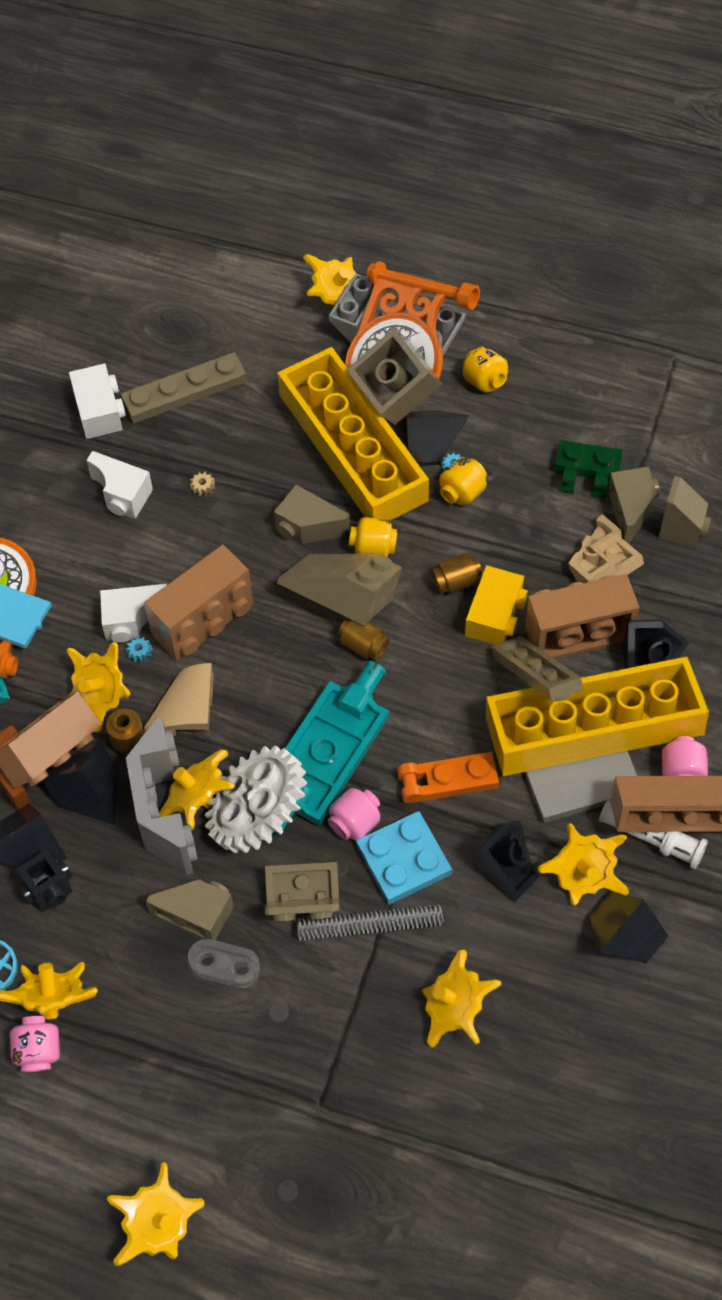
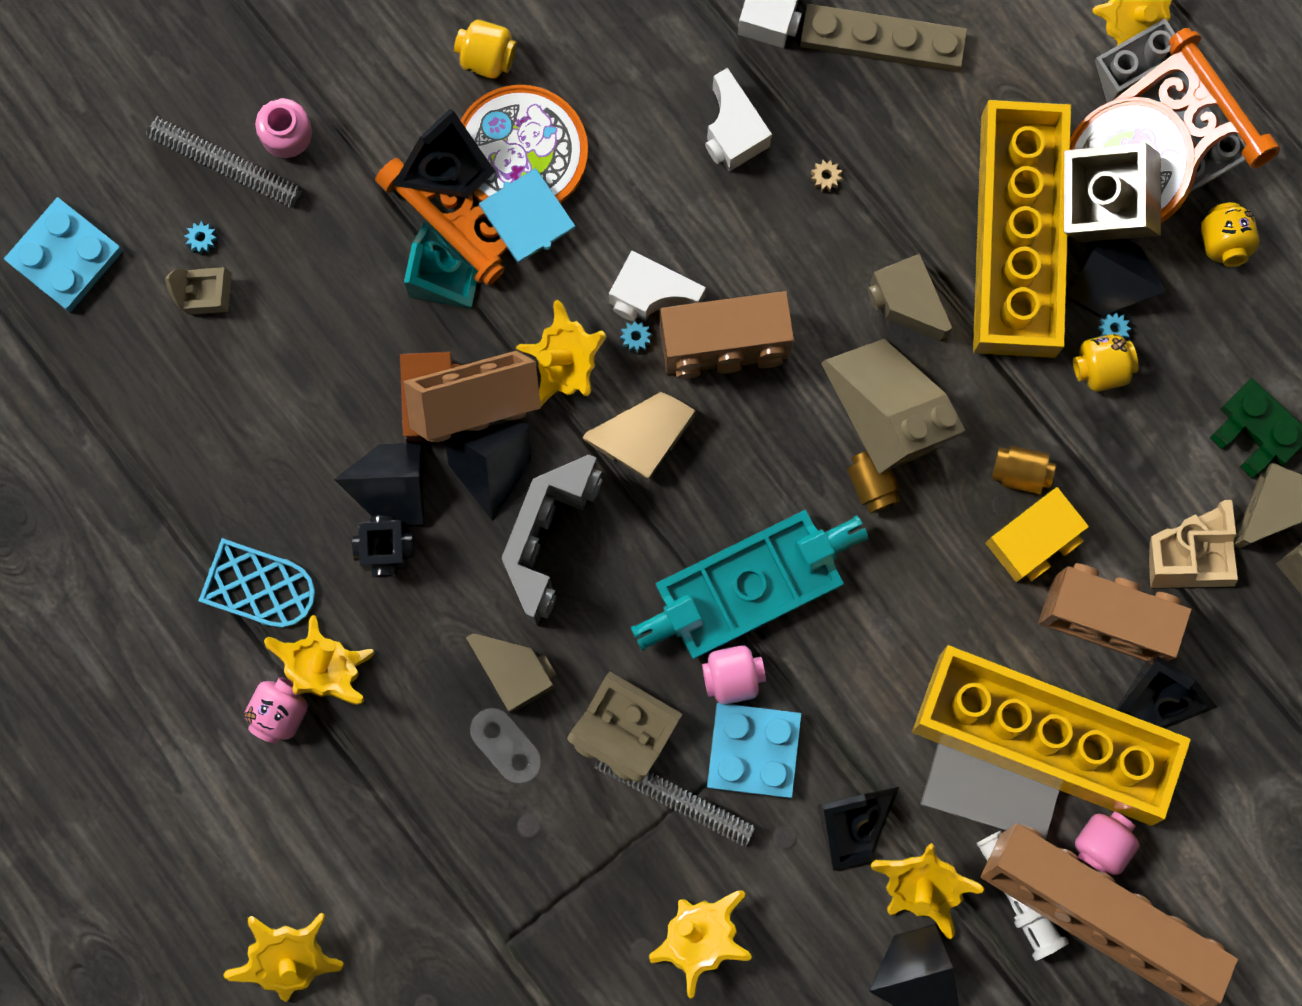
camera: 30 degrees right, 20 degrees up
pearl gold brick [106,709,144,755] -> none
yellow piece [159,750,235,830] -> none
white gear [205,746,307,854] -> none
yellow head [348,517,397,557] -> none
orange plate [397,752,499,803] -> none
dark tan plate [491,636,583,702] -> none

